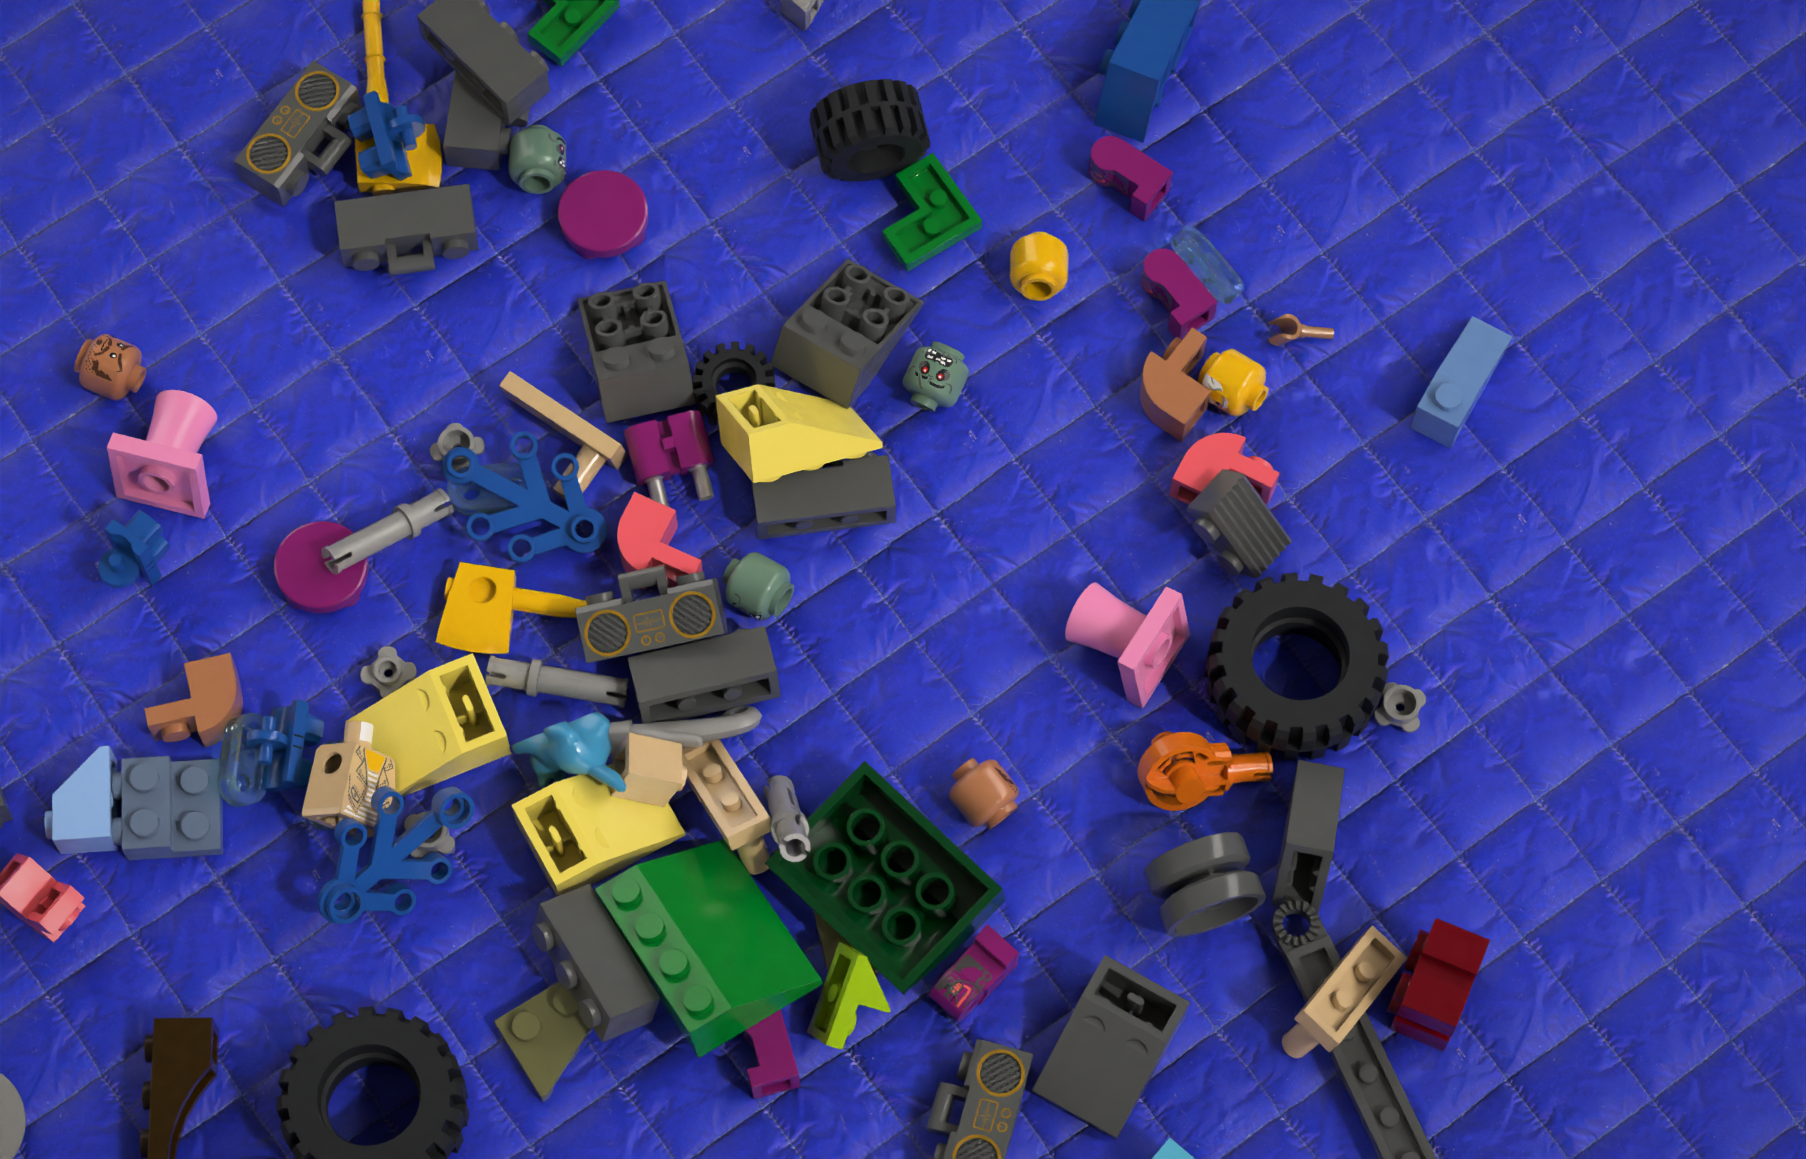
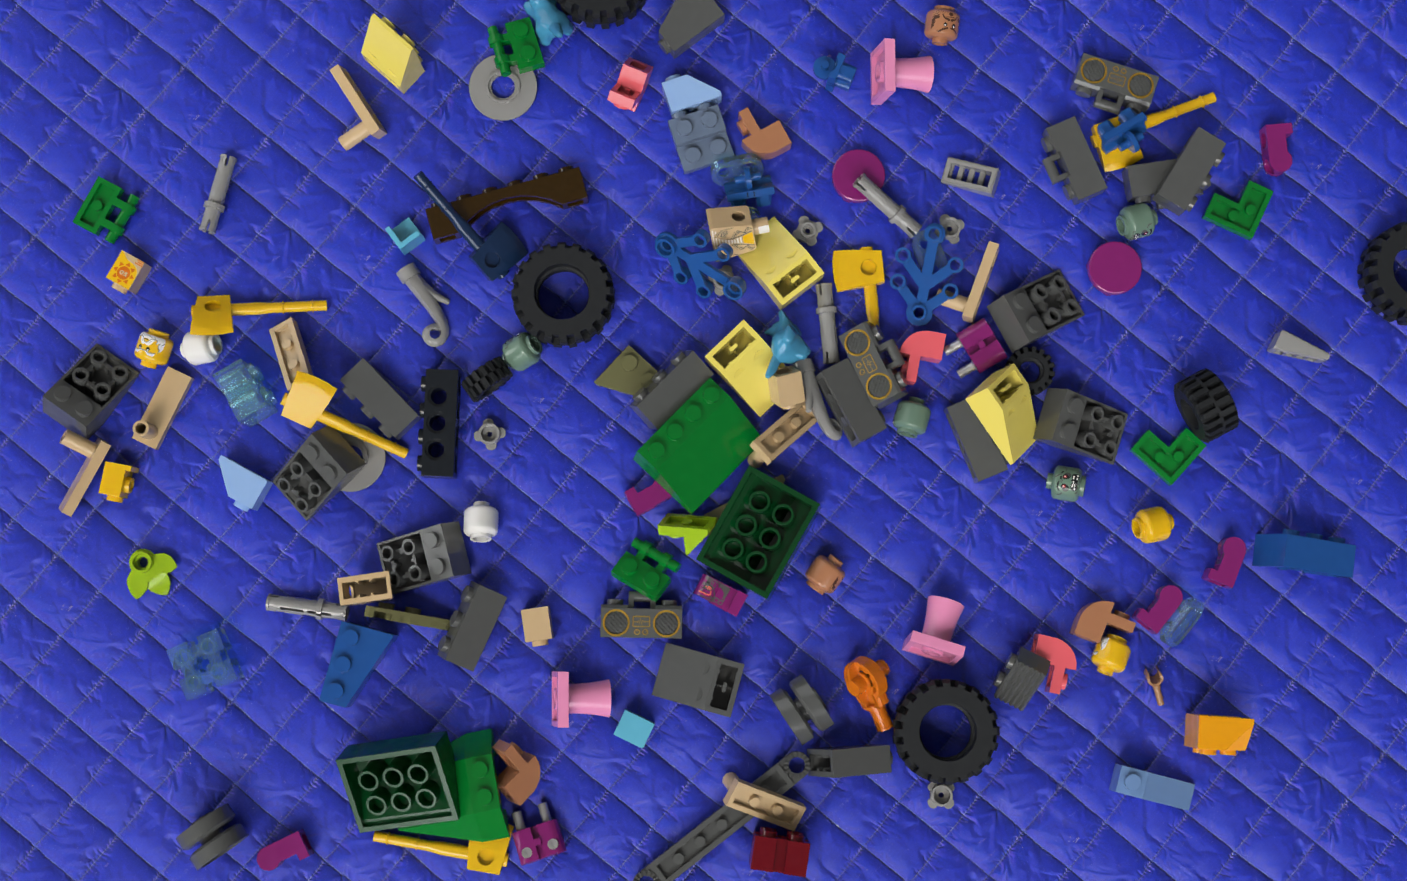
camera: 75 degrees right, 15 degrees up
light grey pin [764,775,811,862] -> none
none -> green plate [611,537,681,602]
none -> light grey slope [941,157,1001,198]
none -> light orange slope [1184,713,1254,756]

